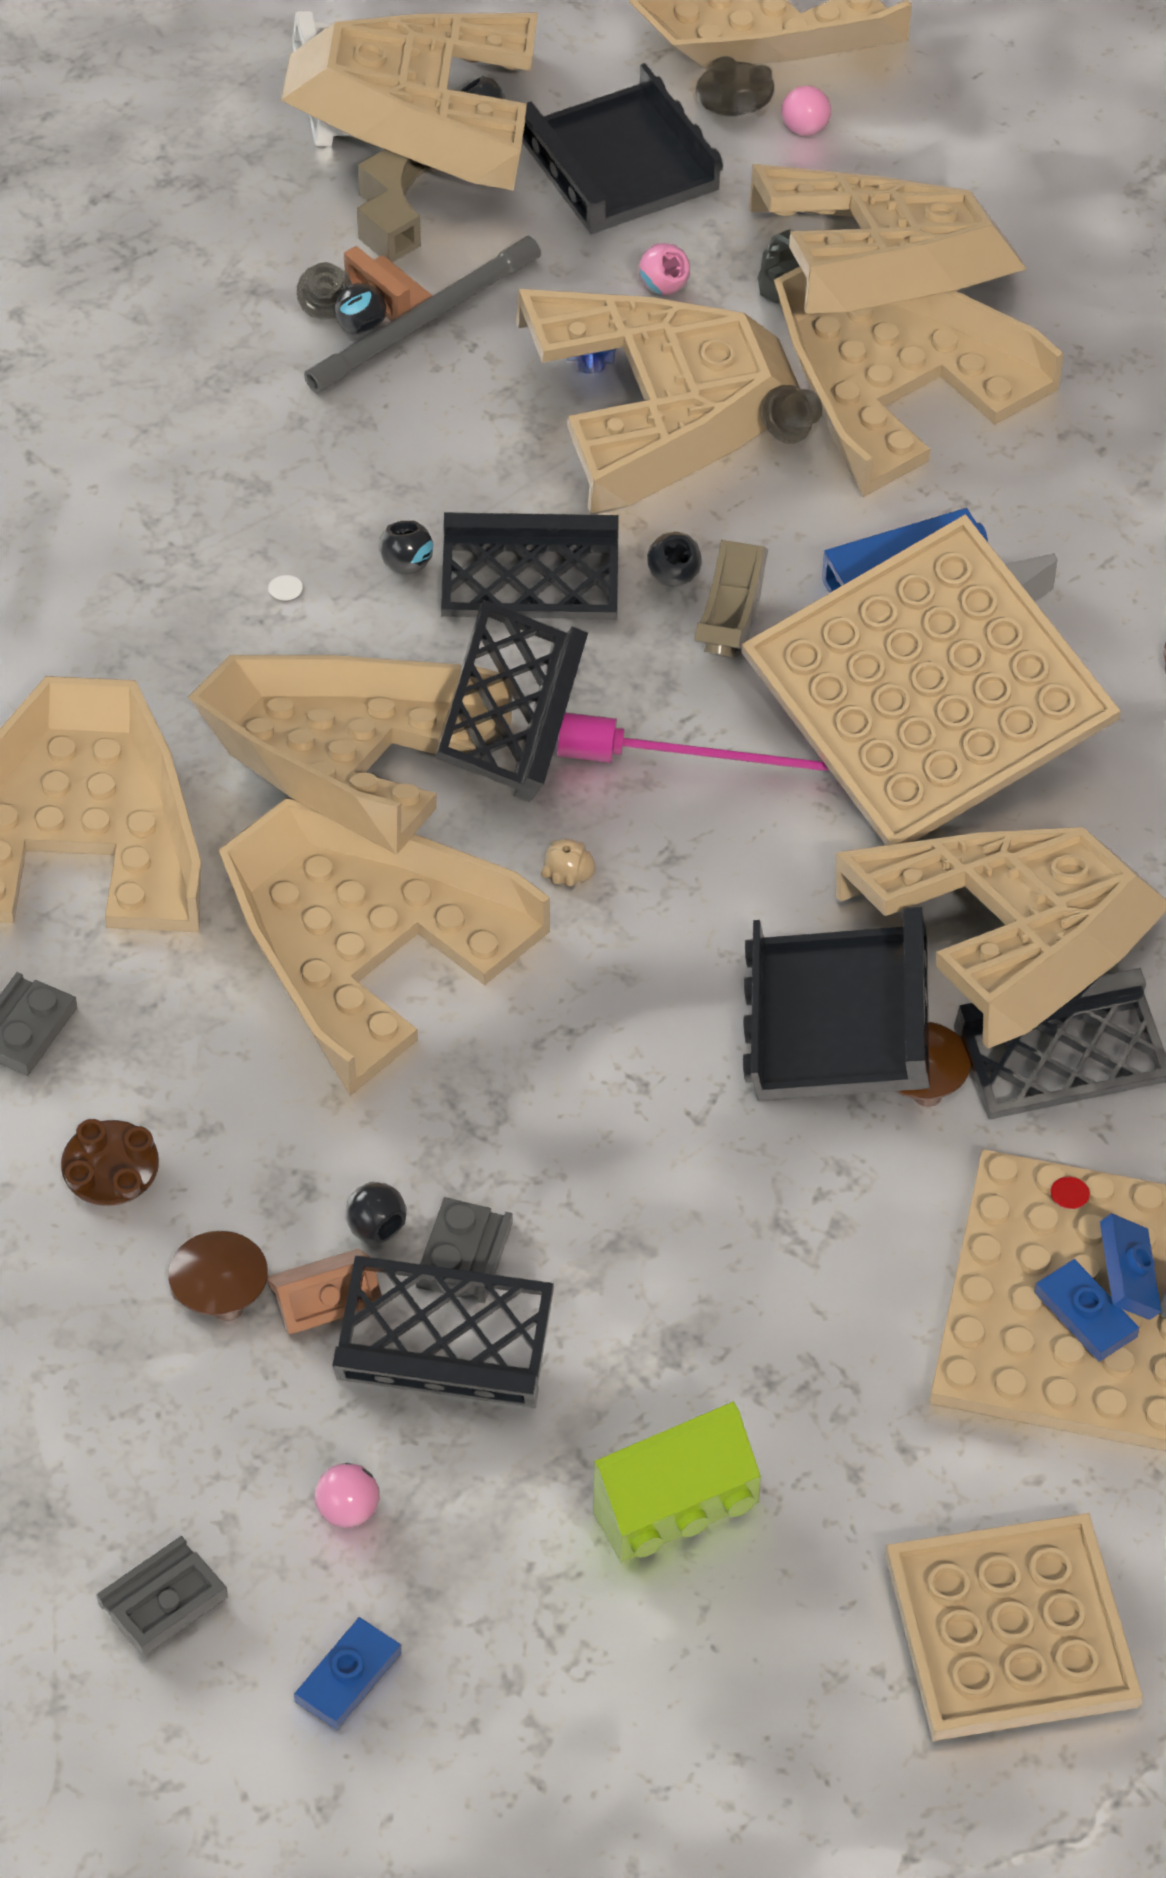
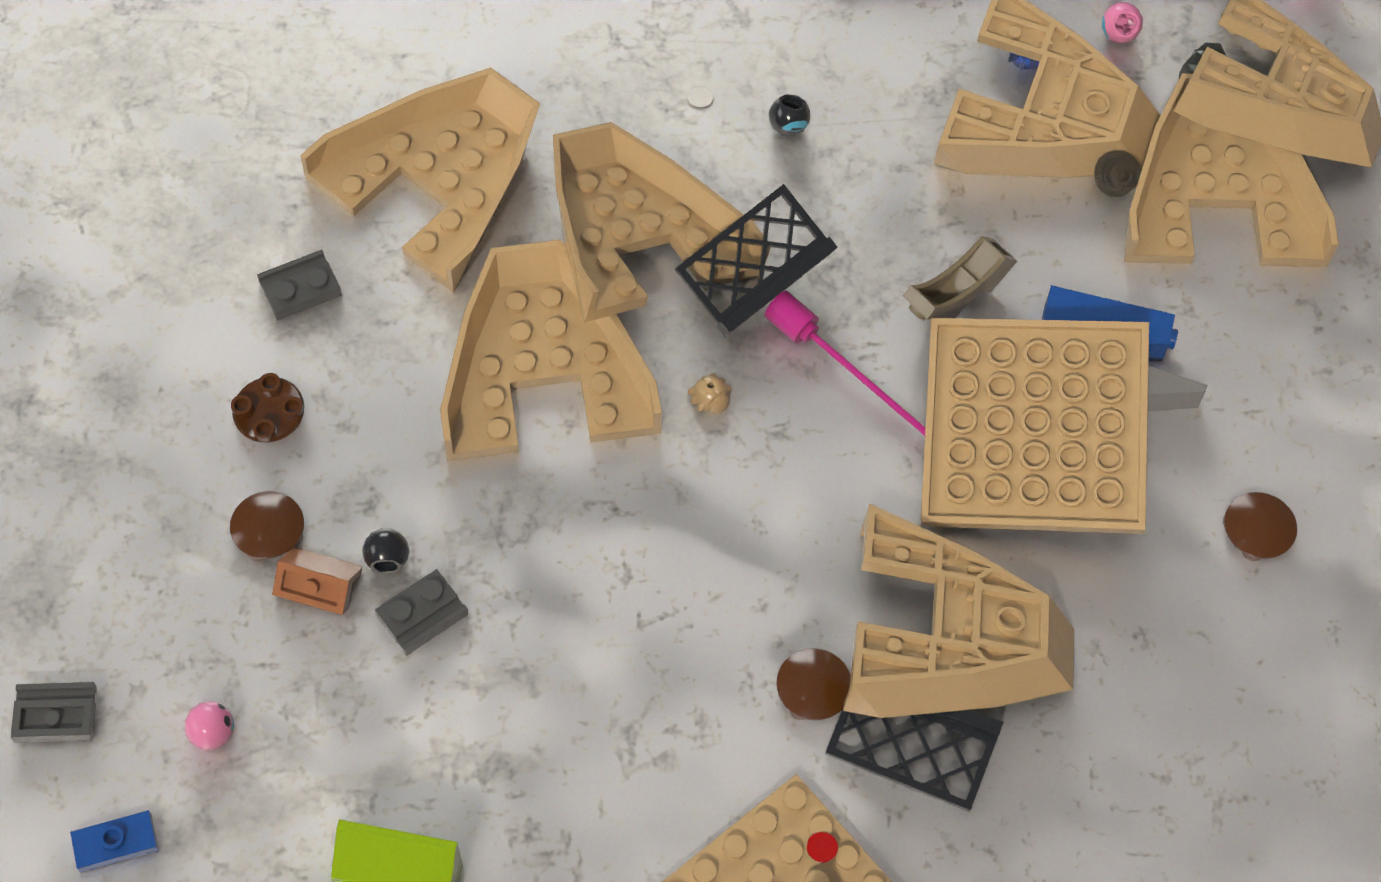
camera: 35 degrees right, 10 degrees up
black fence [332,1255,554,1408] -> none
black fence [441,512,619,619] -> none
black piece [647,531,702,587] -> none
black panel [743,907,930,1101] -> none

